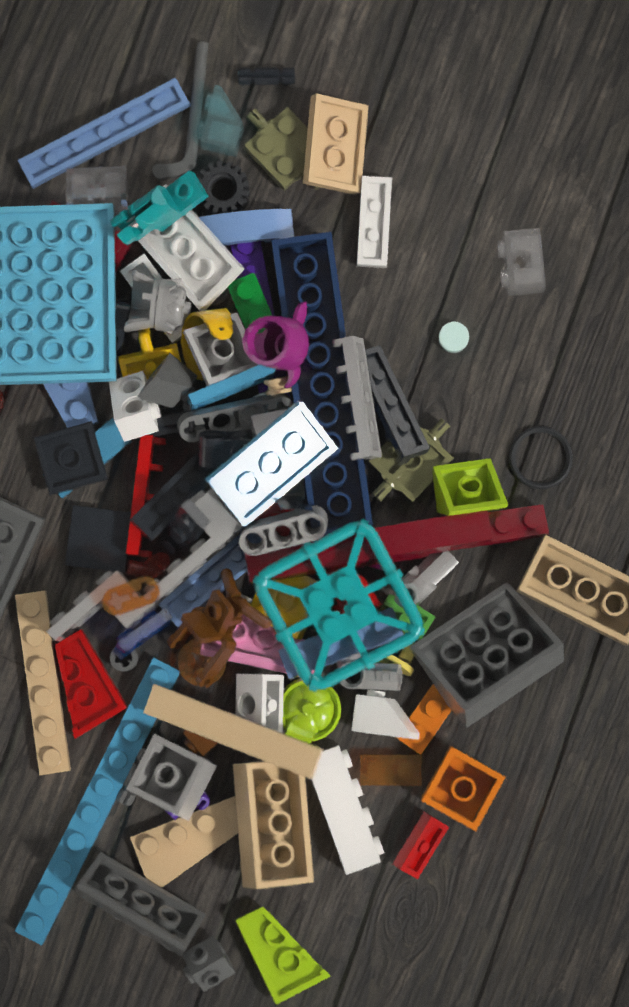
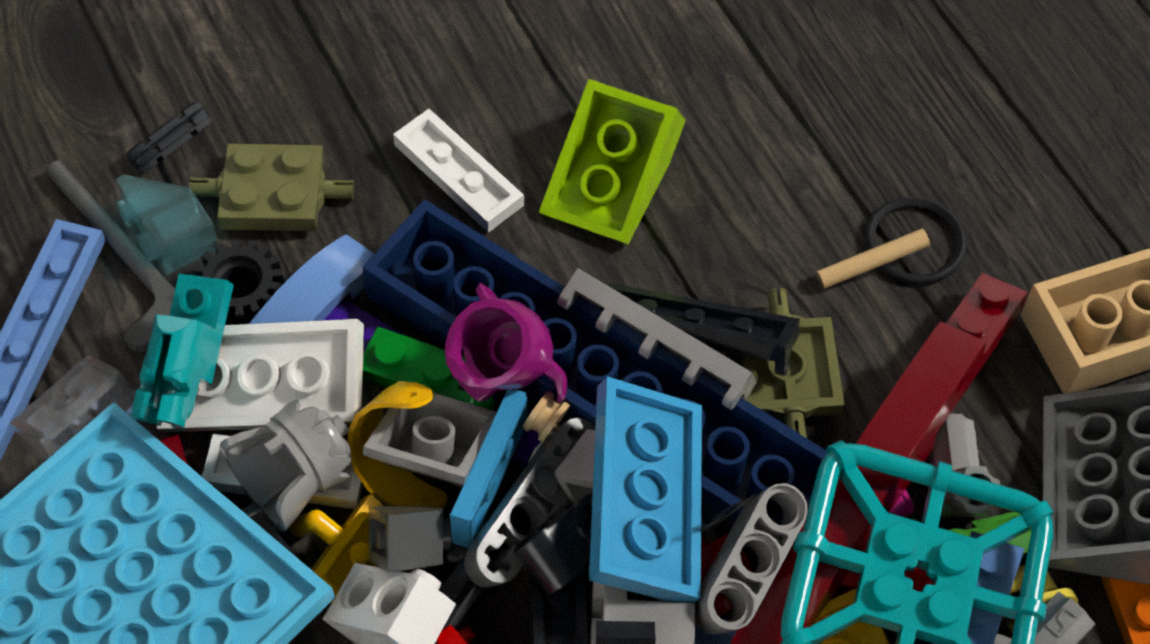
camera: 55 degrees left, 25 degrees down
tan plate [303,93,368,195] -> none
lime slope [432,458,508,516] -> none
light aqua tile [439,322,469,353] -> none
clear brick [497,228,546,296] -> none
none -> lime slope [538,79,686,245]
none -> tan piece [816,228,930,289]

